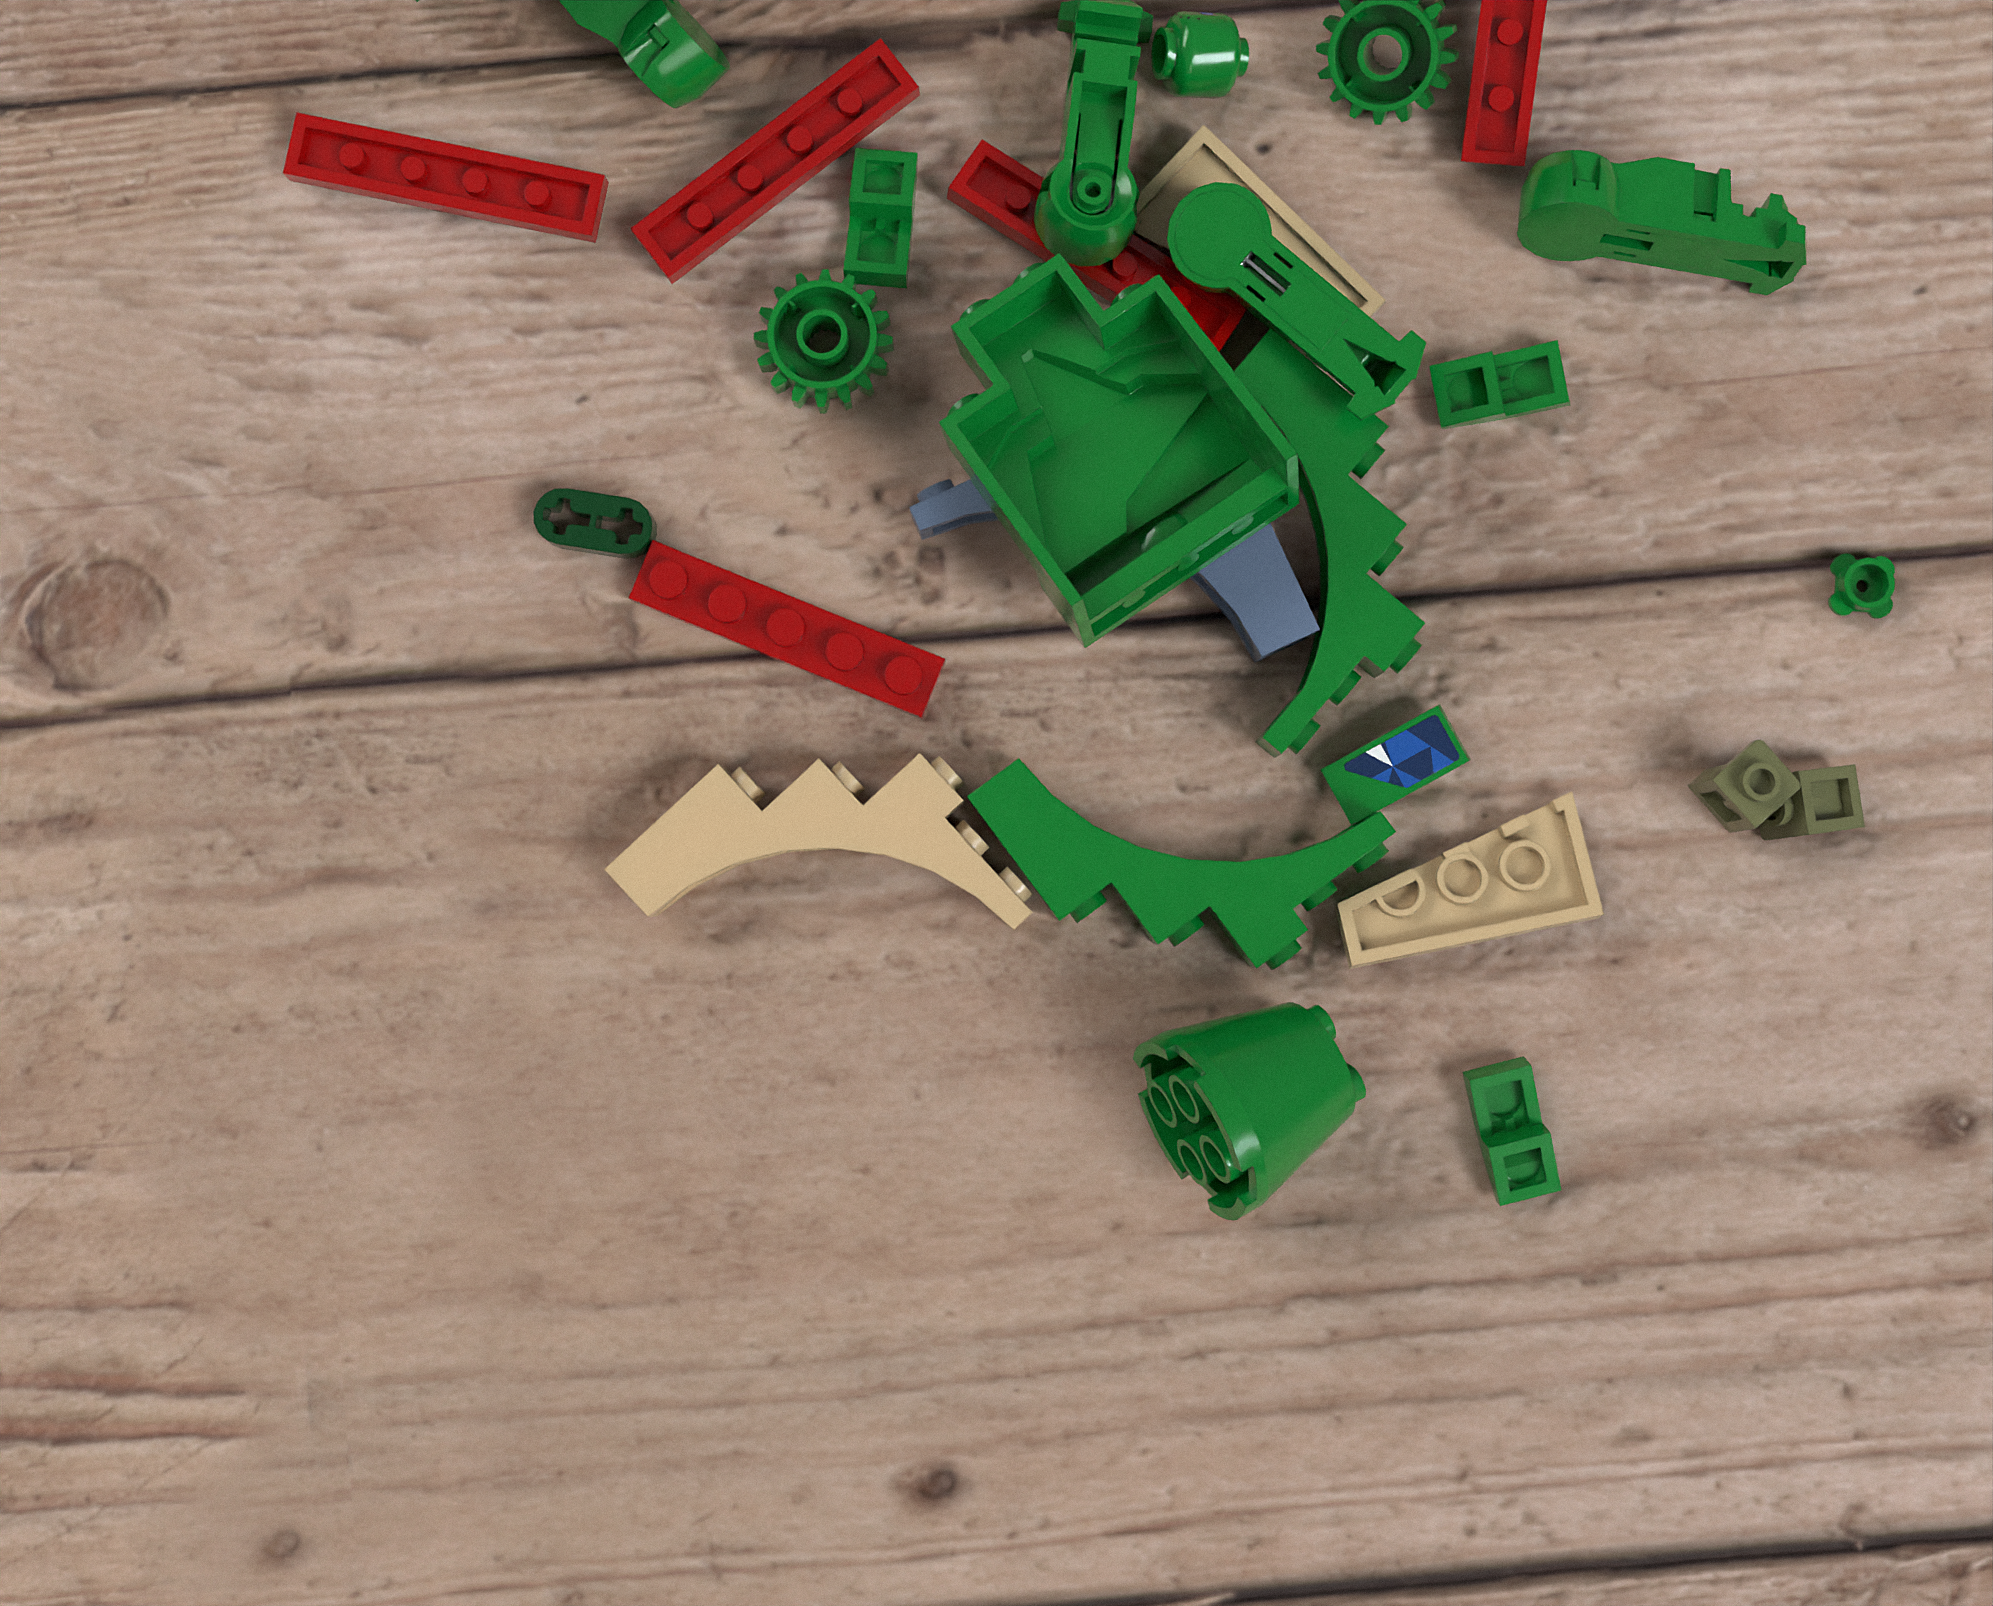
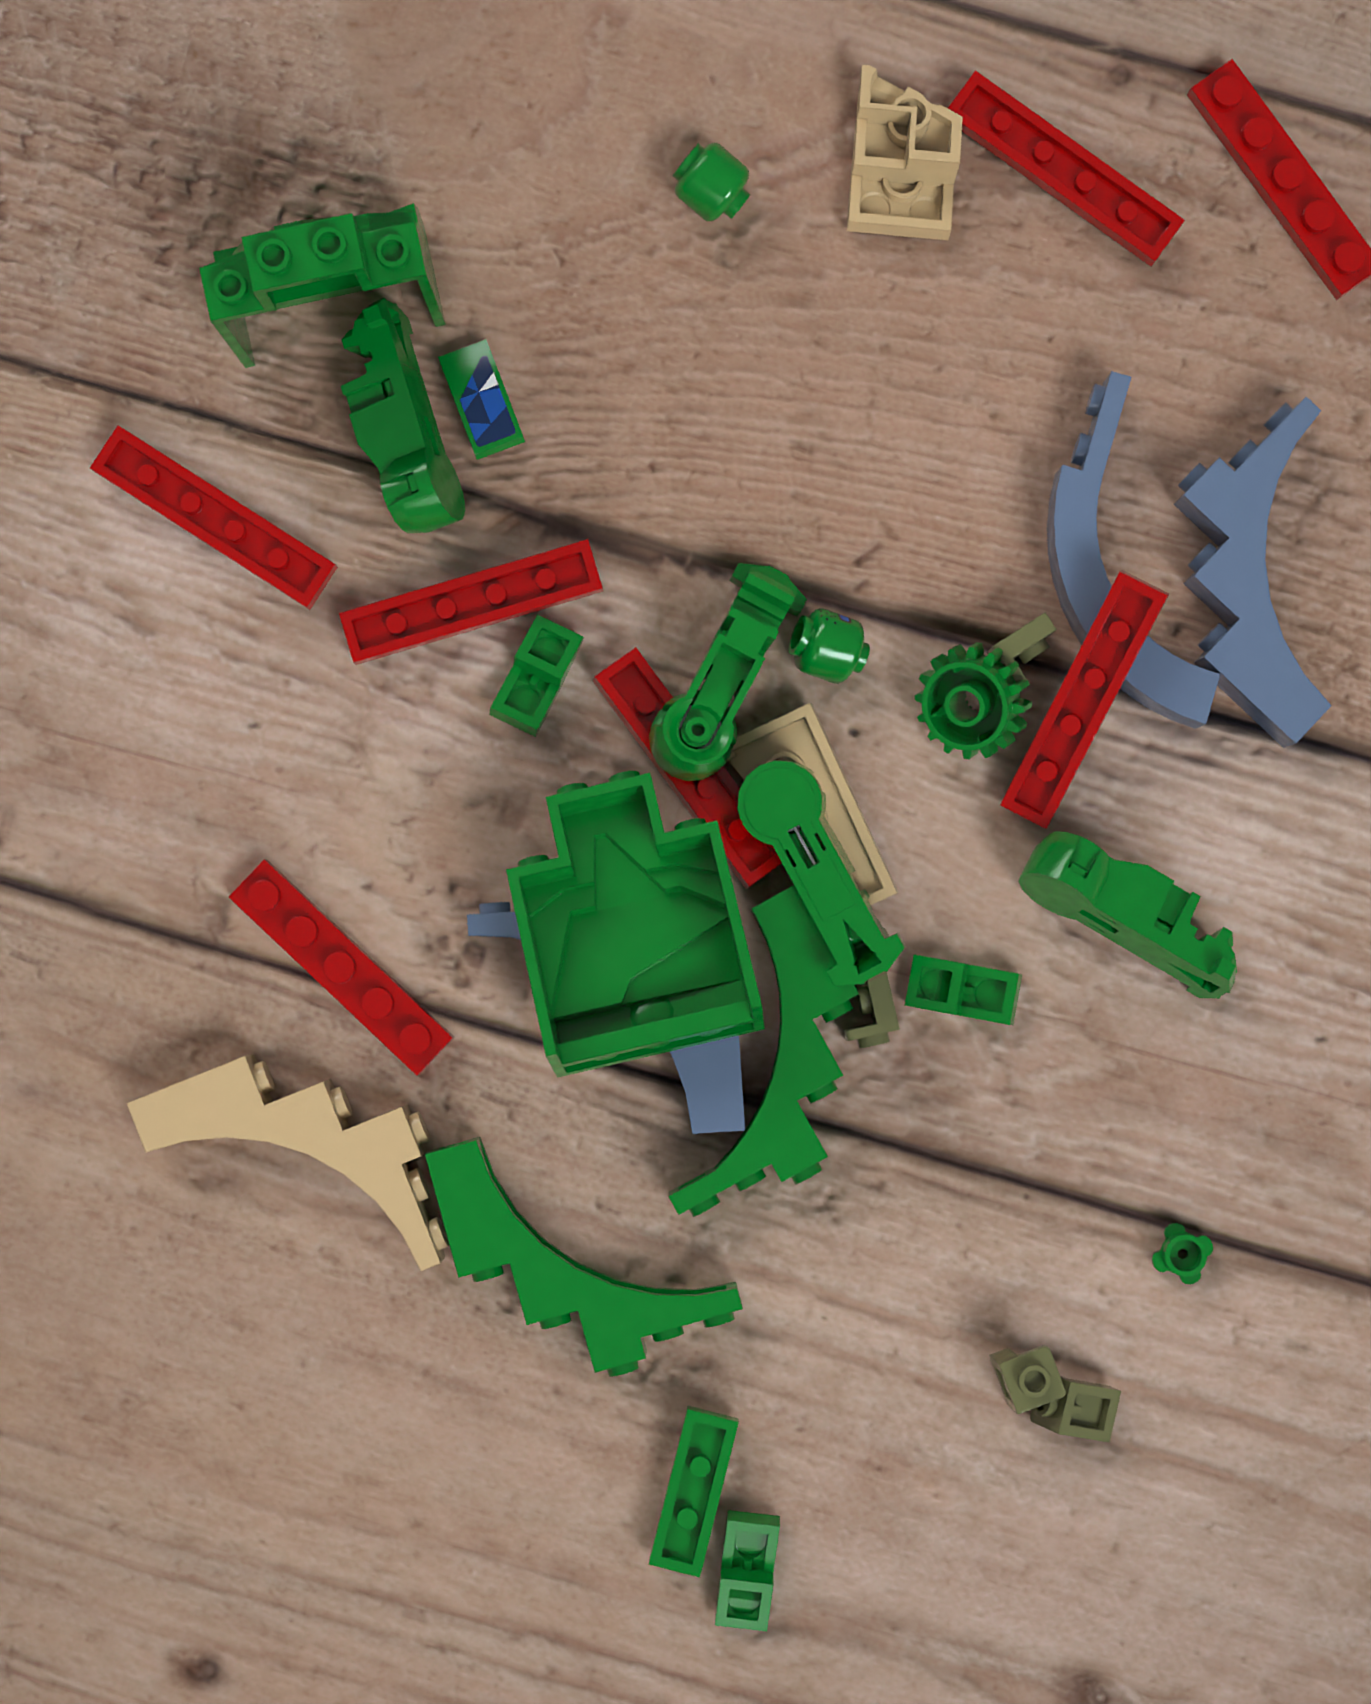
camera: 20 degrees right, 0 degrees up
dark green beam [533,488,657,559] -> none
green gear [753,269,894,414] -> none
green cone [1133,1002,1366,1221] -> none
slope [1320,704,1471,825] -> none
tan wing [1335,791,1604,969] -> none
none -> green plate [649,1406,739,1577]
none -> olive bracket [843,972,900,1048]

